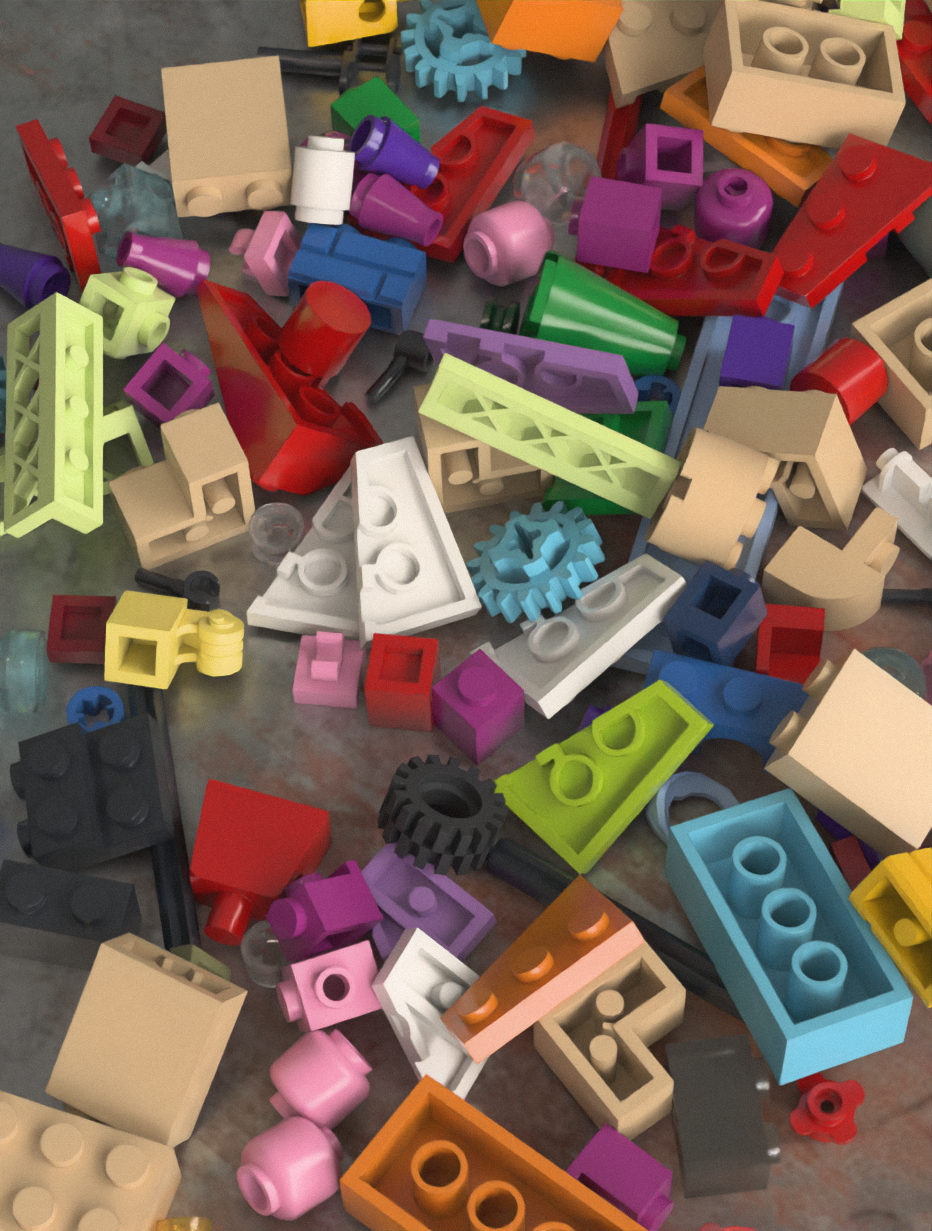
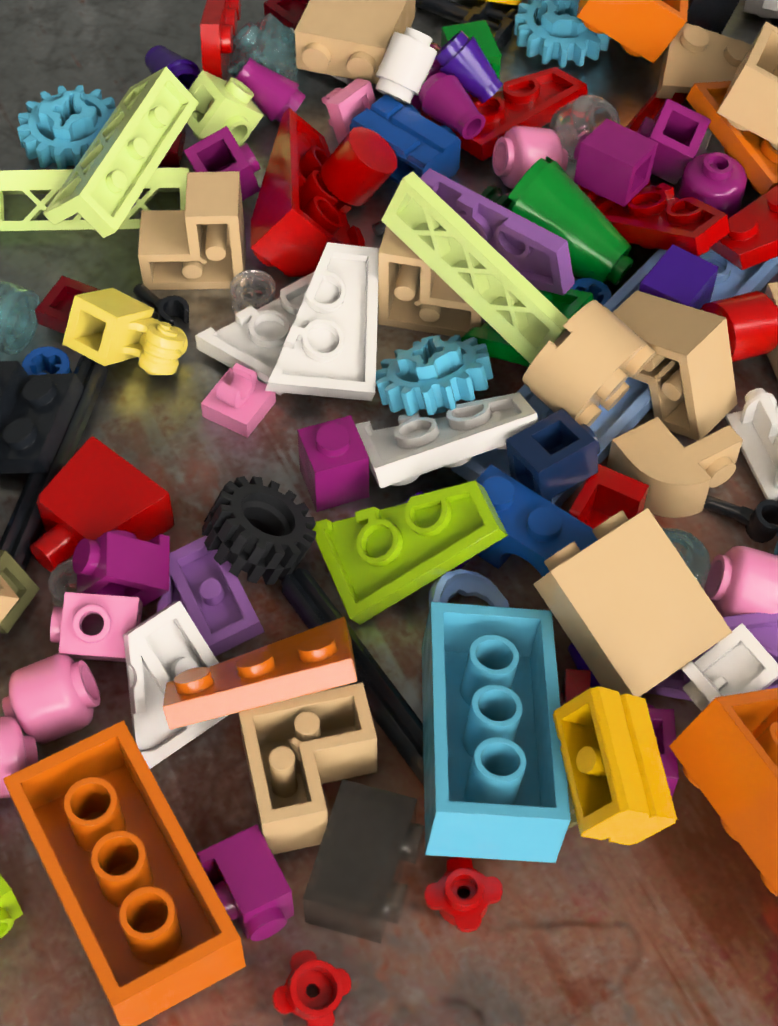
camera: 20 degrees right, 5 degrees down
red panel [364,633,441,733] -> none

